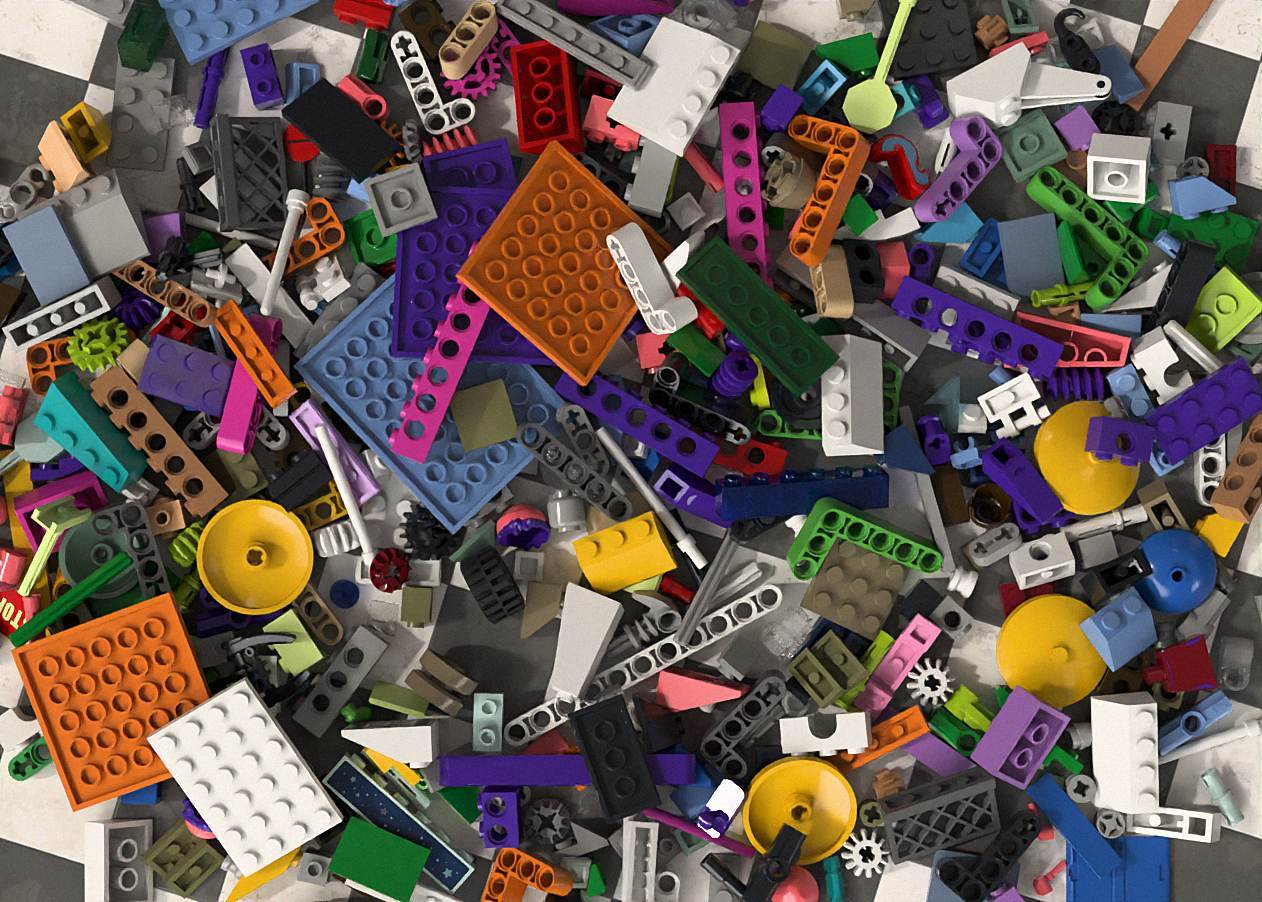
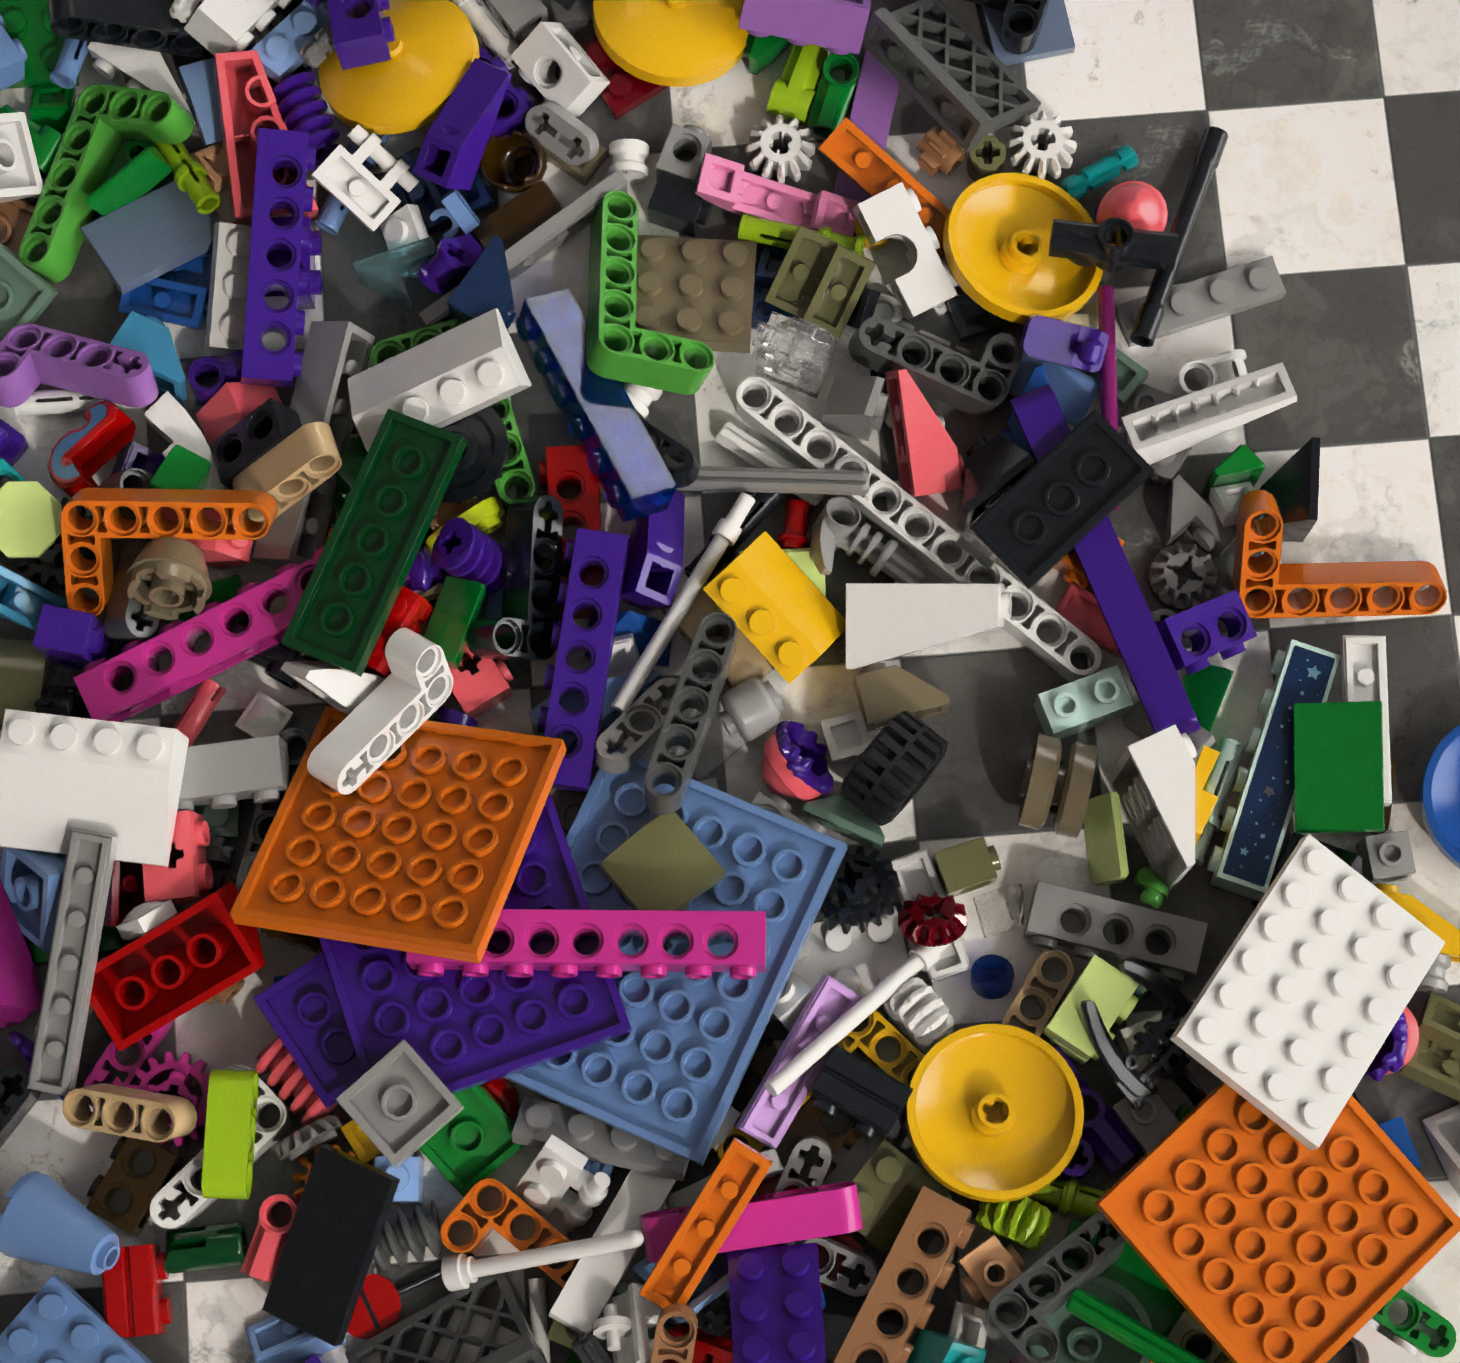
camera: 105 degrees left, 10 degrees down
none -> white tile [116,899,178,940]
none -> lime beam [201,1069,259,1200]

